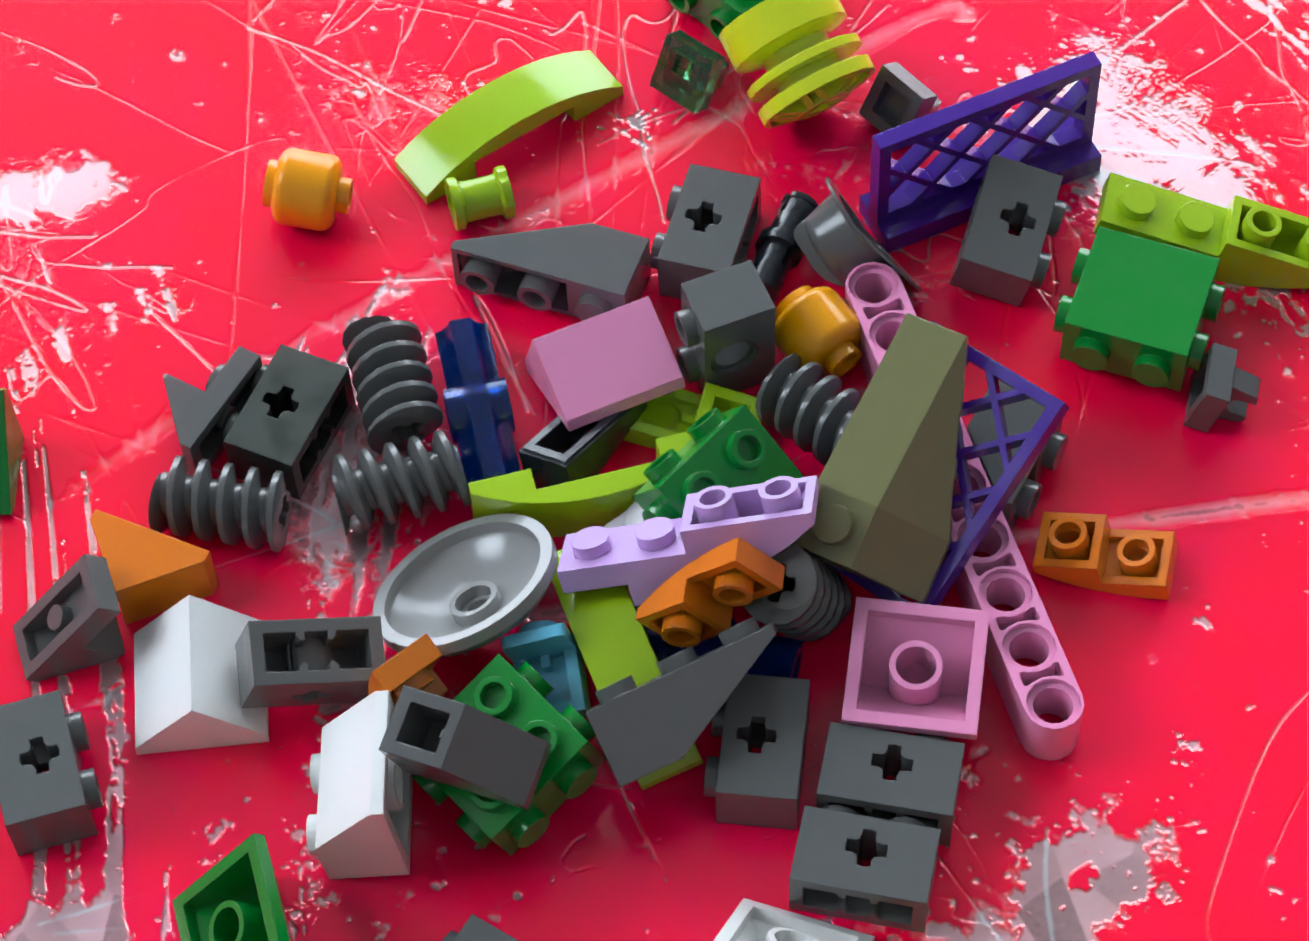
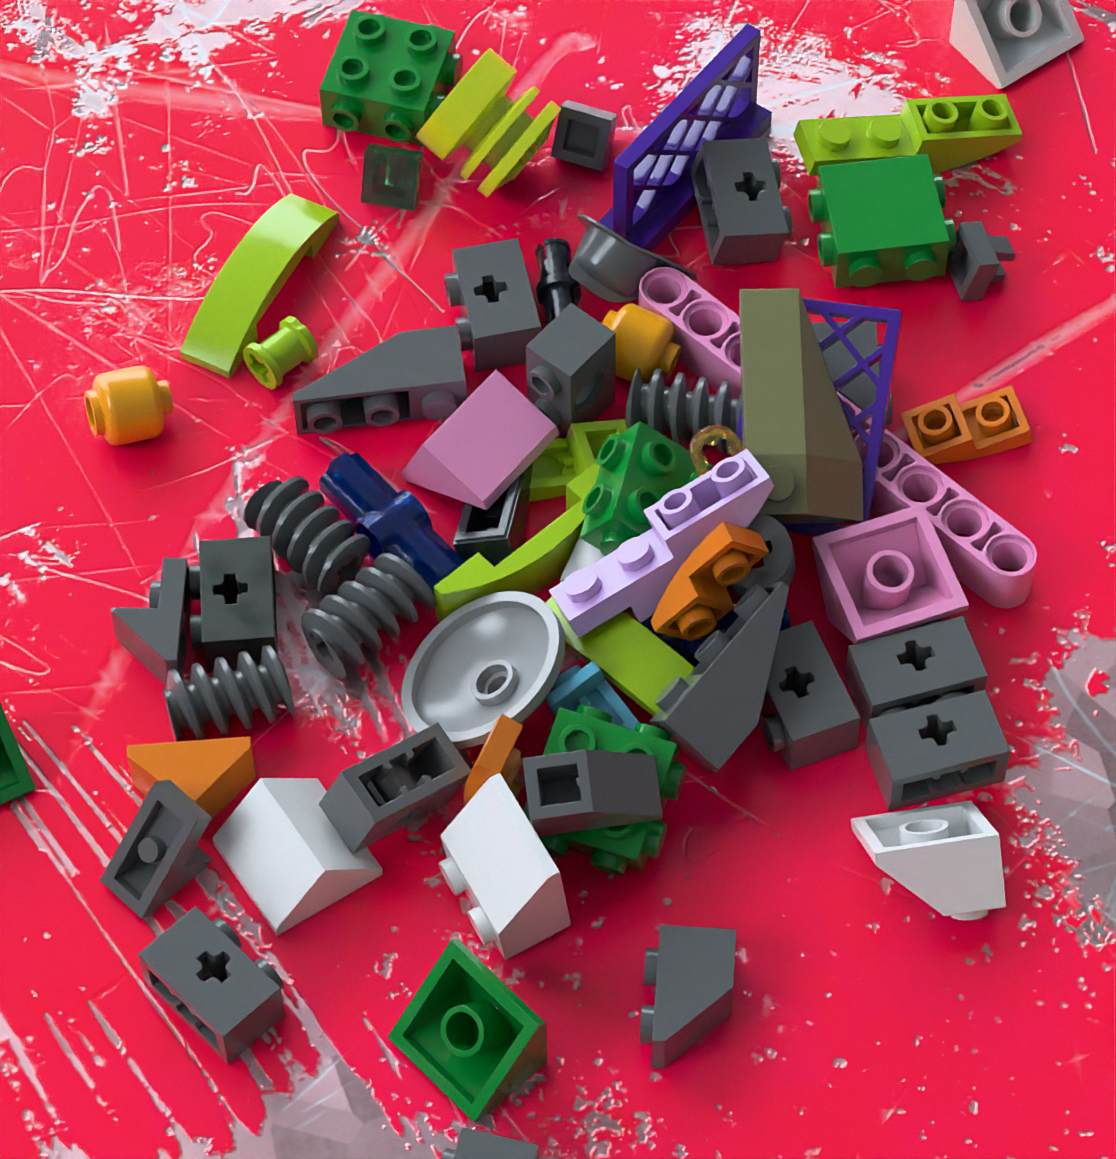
camera: 30 degrees left, 0 degrees up
none -> clear yellow bush [689,425,743,476]

